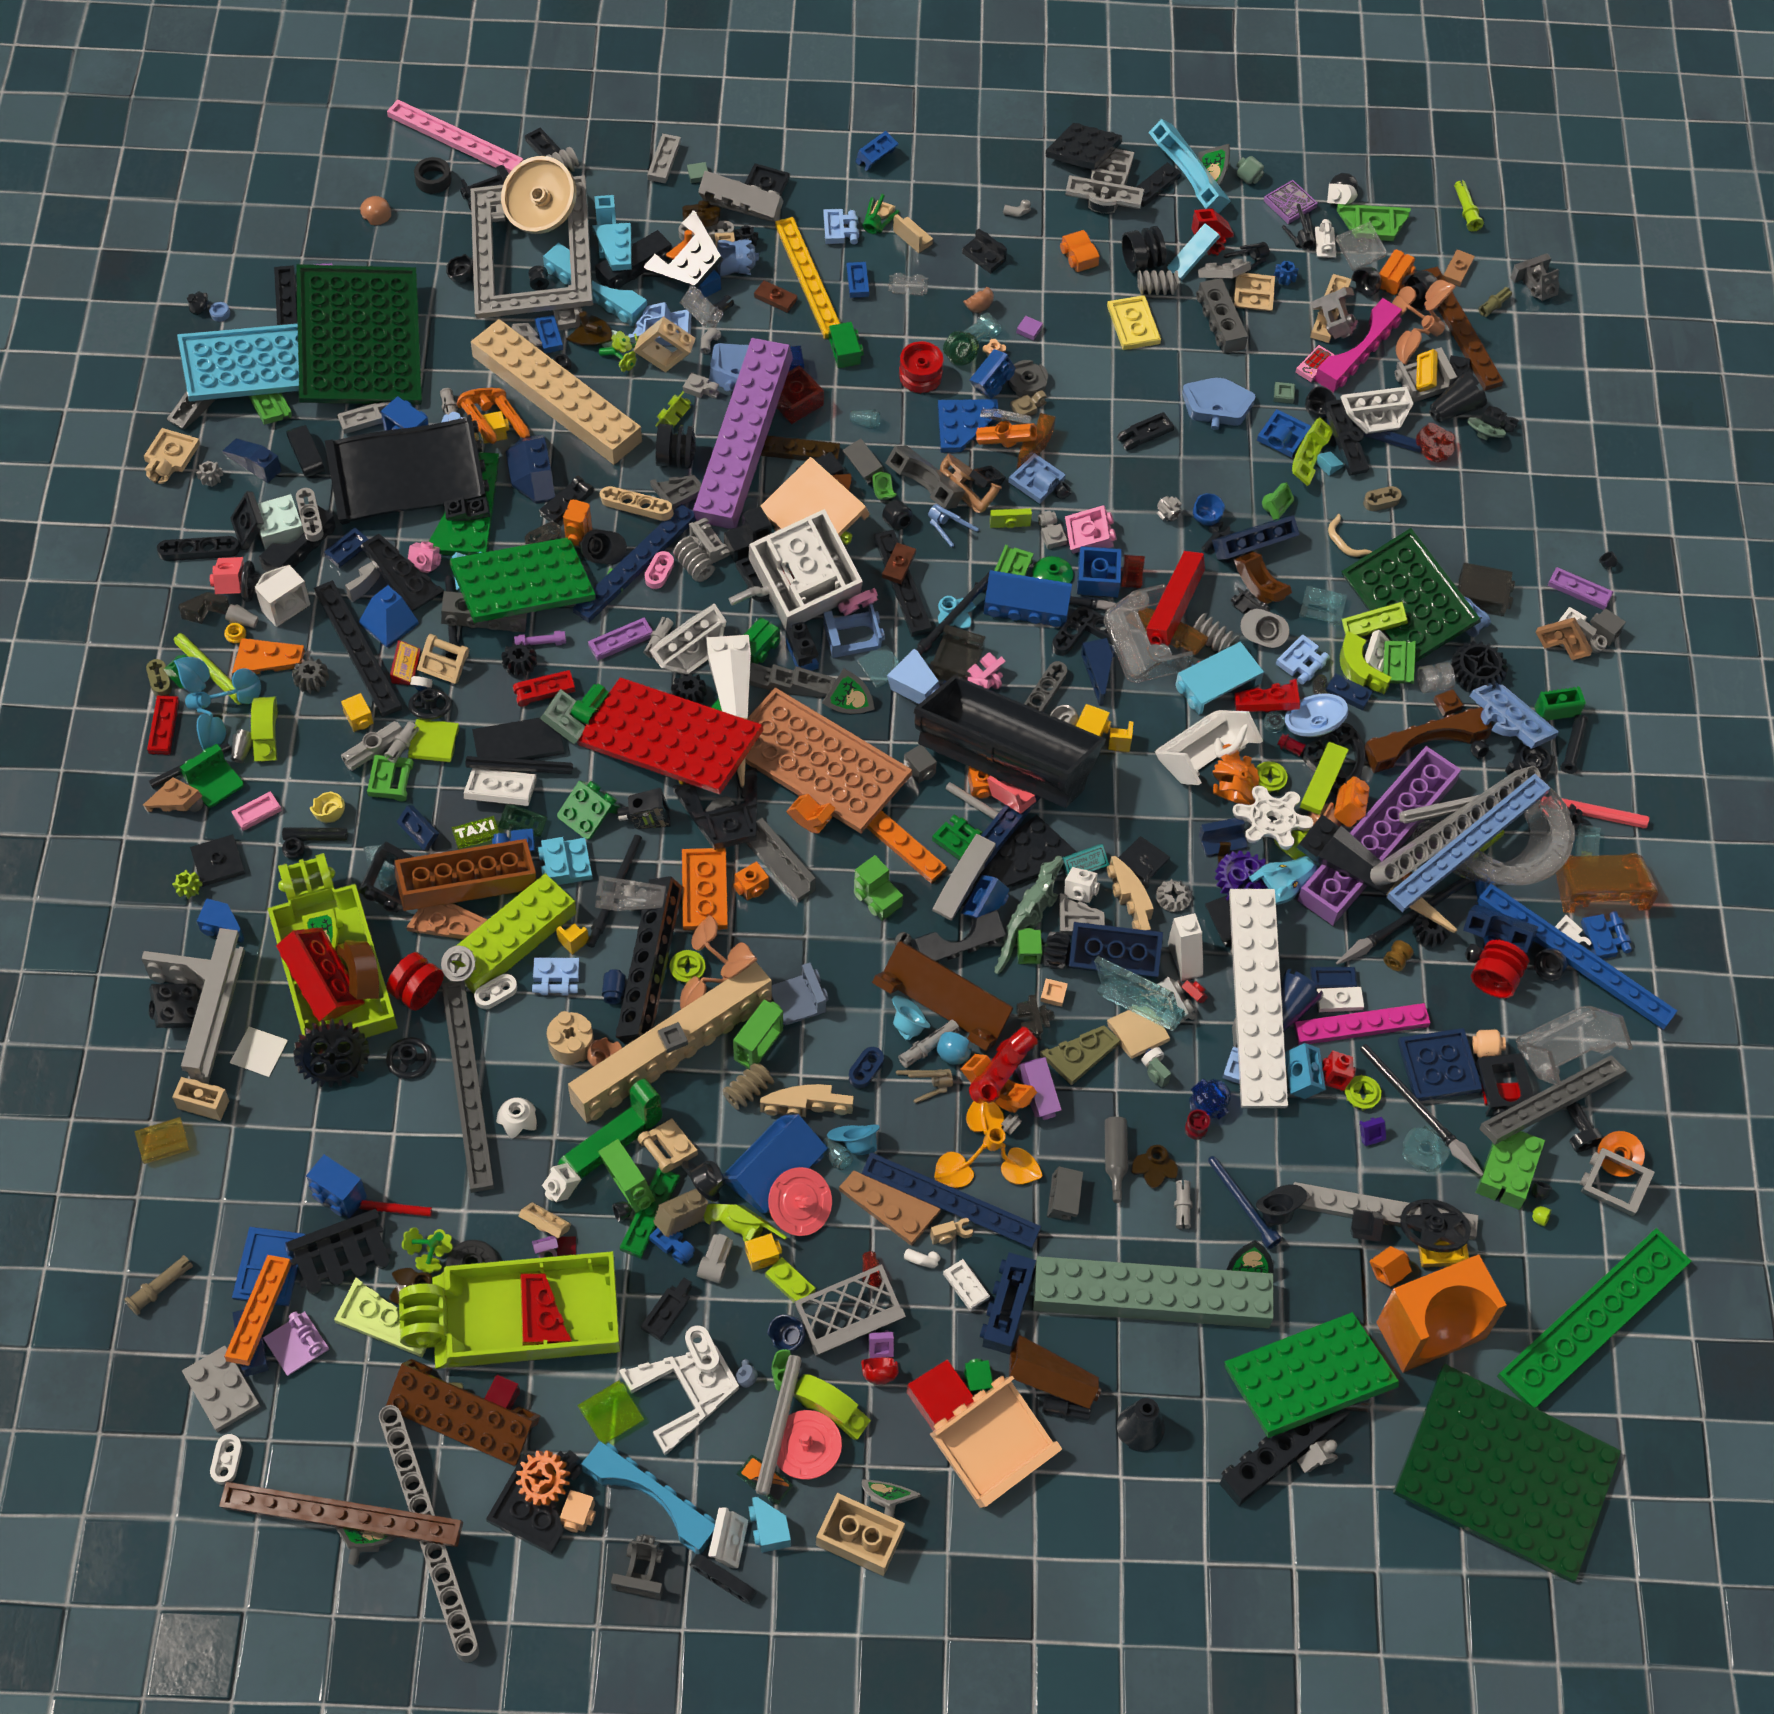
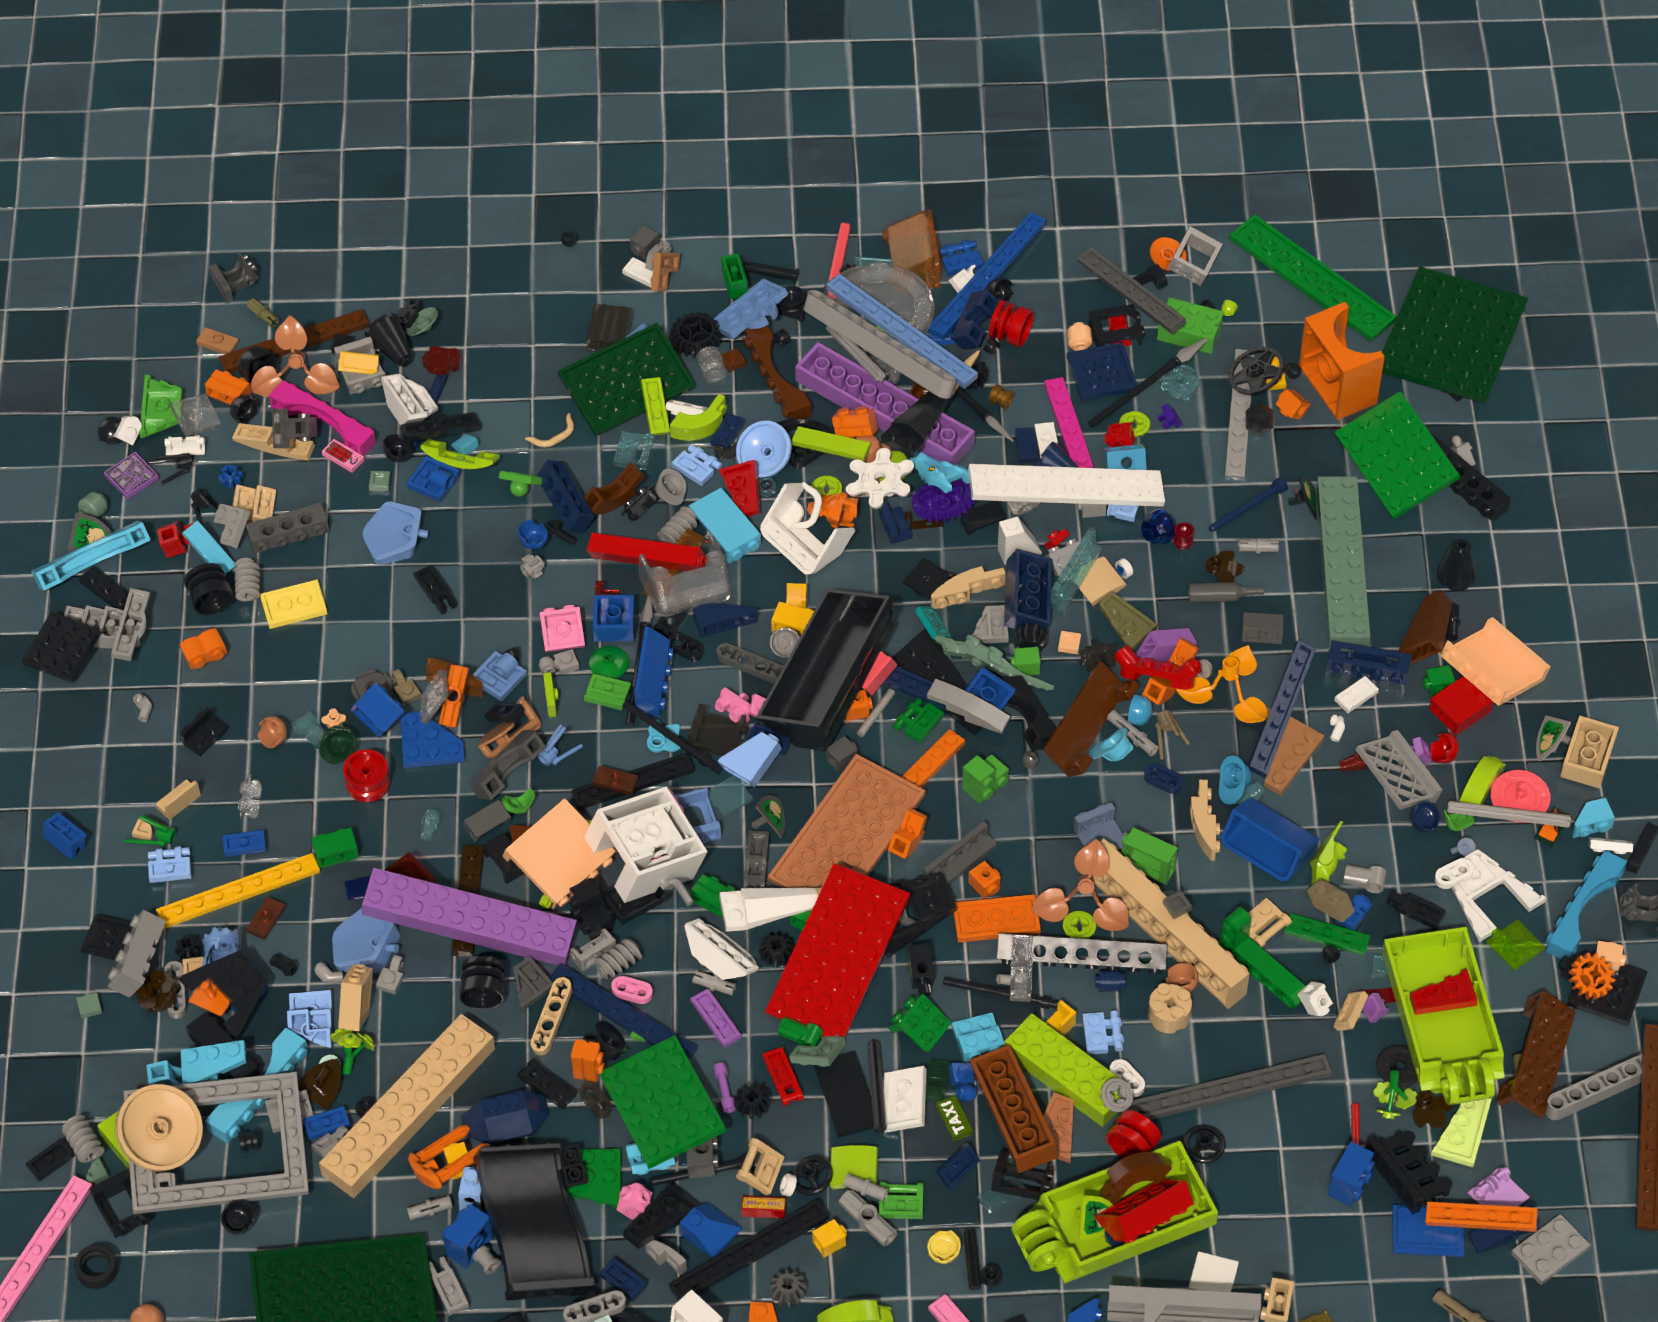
camera: 90 degrees left, 5 degrees down
white plate [210,1434,242,1485] -> none
black gear [293,1018,370,1088] -> none
dark red panel [484,1375,520,1410] -> none
white piece [496,1097,537,1139] -> none
bright green window [598,1139,656,1213] -> none
light grey plate [647,133,681,183] -> none
lime hinge [655,391,691,428] -> none
clear hinge [680,285,723,328] -> none
black piece [682,1161,725,1202] -> none
dark tan piece [723,1063,774,1110] -> none
yellow brick [745,1233,782,1271] -> none
lime plate [765,1257,816,1304] -> none
coral piece [768,1167,832,1236] -> none
black hips [786,622,819,671] -> none
black head [882,500,913,530] -> none
tan plate [930,1218,973,1244] -> none
medium lavender tile [1016,316,1043,341] -> none
white brick [1064,867,1100,903] -> none
sand green plate [1147,1057,1171,1088] -> none
light grey gear [1156,879,1192,912] -> none
black piece [1256,1184,1308,1227] -> none
dark red pin [1277,734,1306,757] -> none
dark tan beam [1363,486,1402,511] -> none
bright green plate [1383,641,1416,684] -> none
lime pin [1454,180,1484,231] -> none
clear windscreen [1516,1006,1633,1086] -> none
medium lavender tile [1548,567,1614,610] -> none

